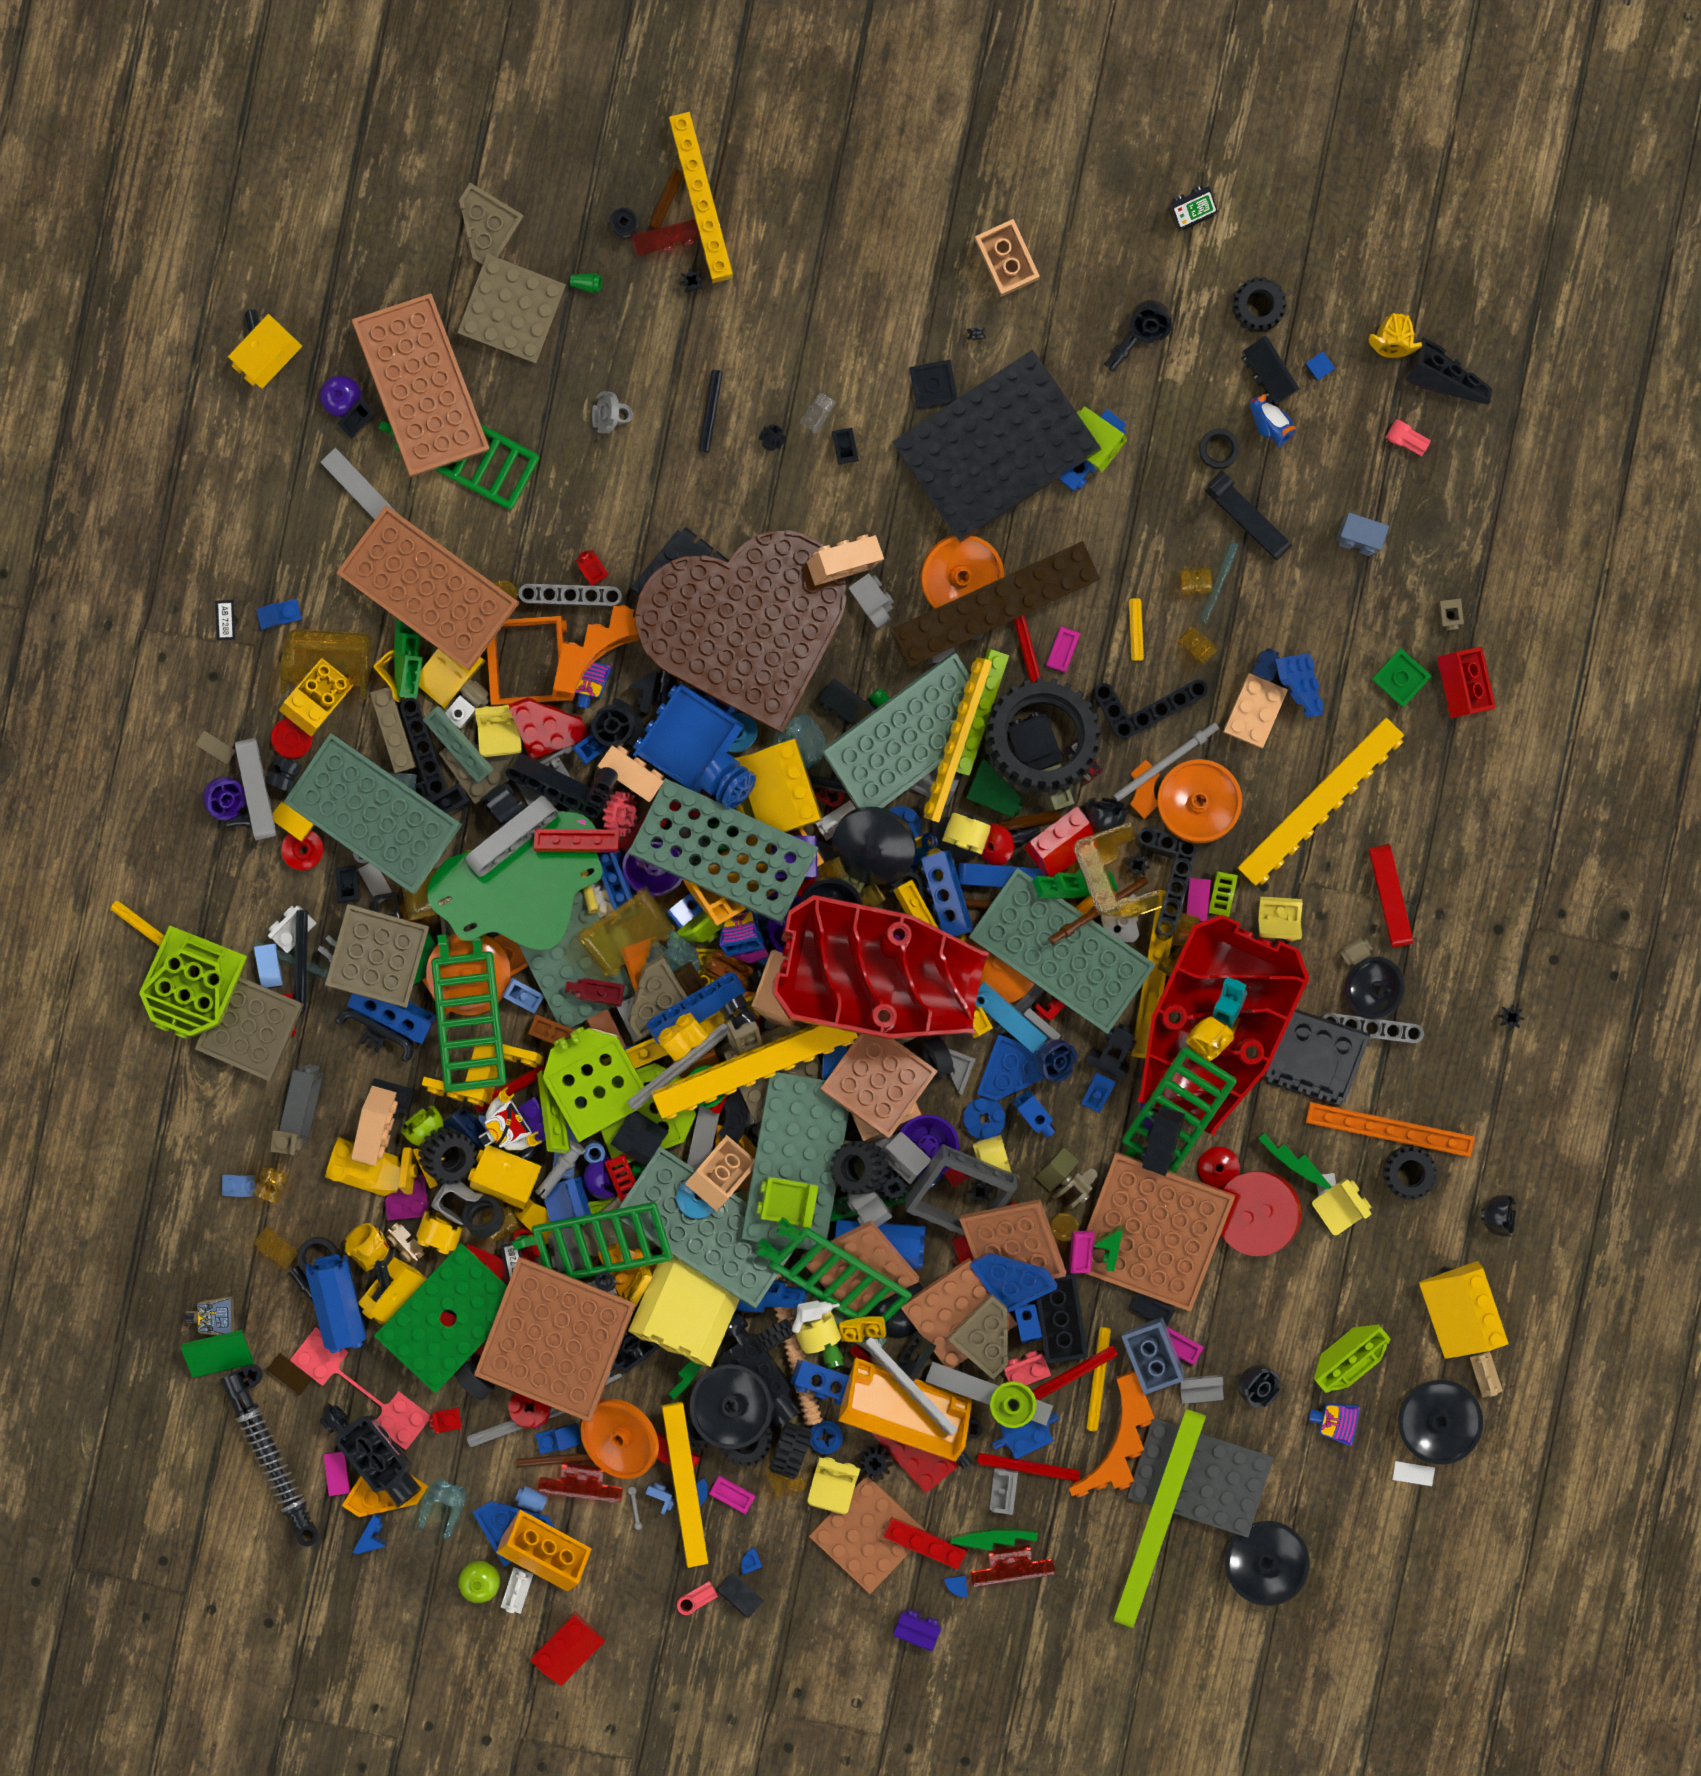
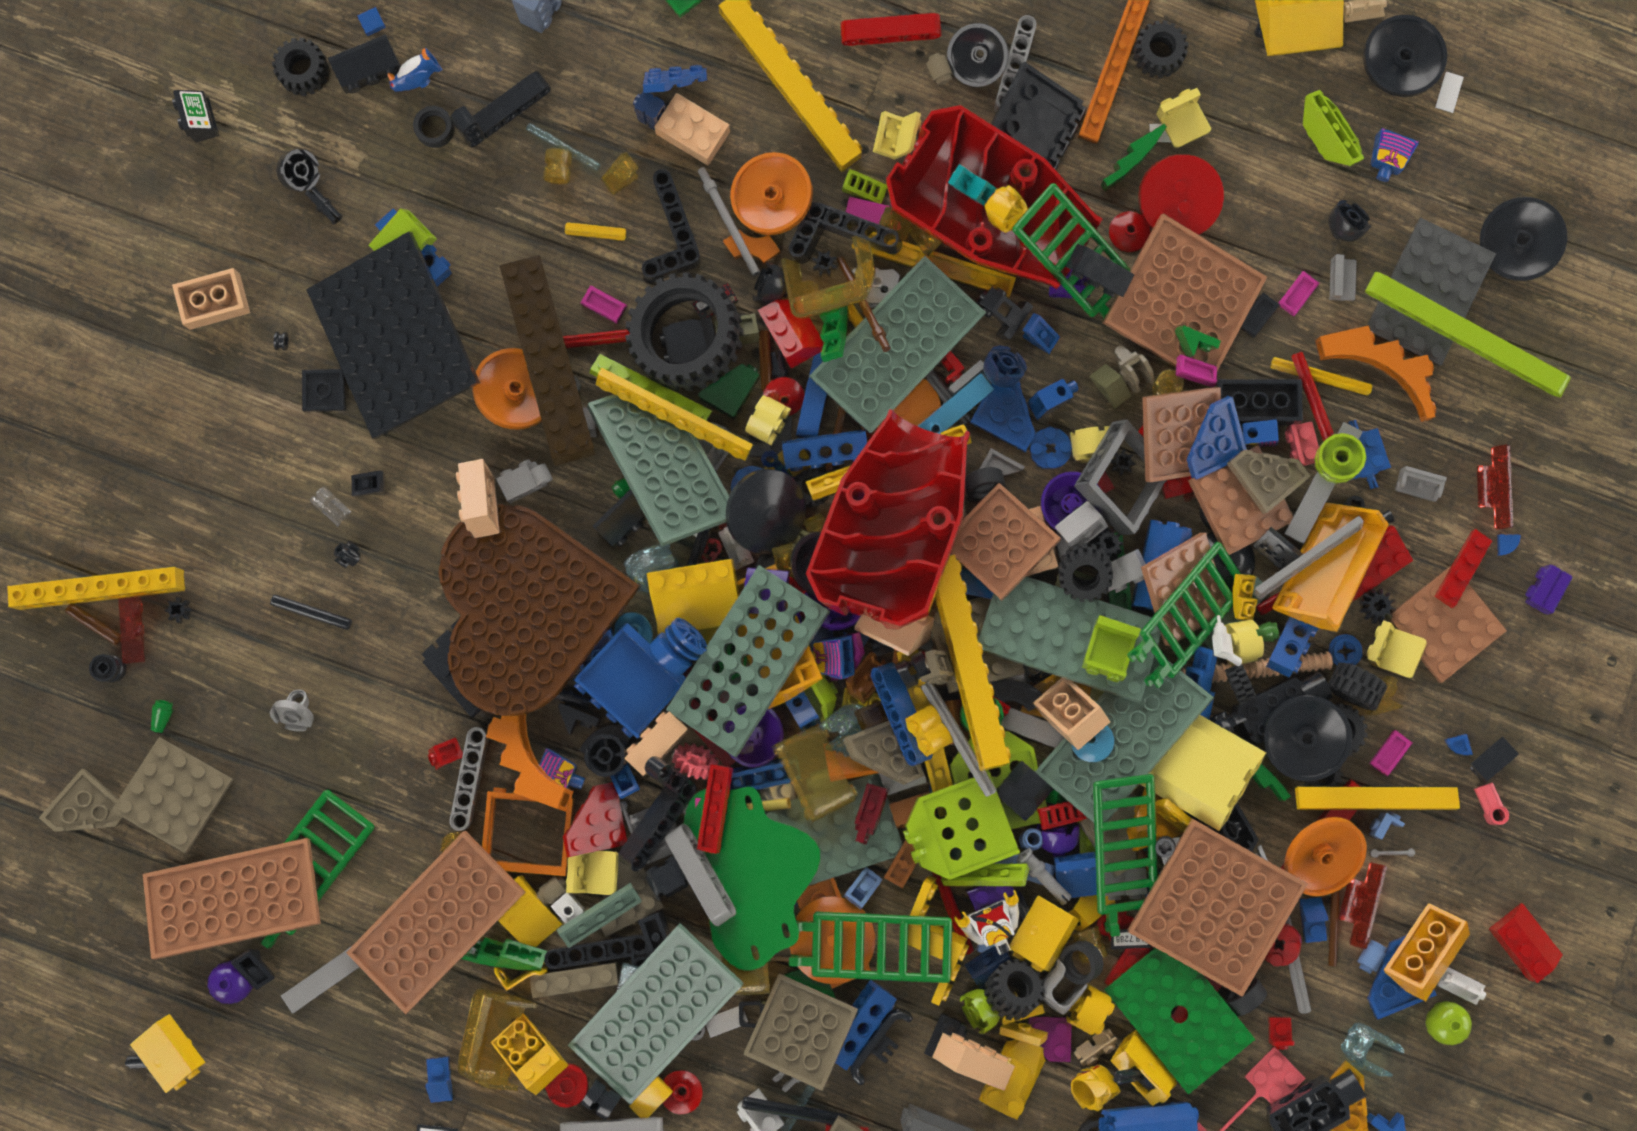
camera: 85 degrees left, 5 degrees down
black slope [336,865,362,904] -> none
blue tile [696,1478,708,1507] -> none
green slope [950,1528,1038,1551] -> none
red axle [977,1453,1080,1482] -> none
sand blue brick [1121,1317,1185,1395] -> none

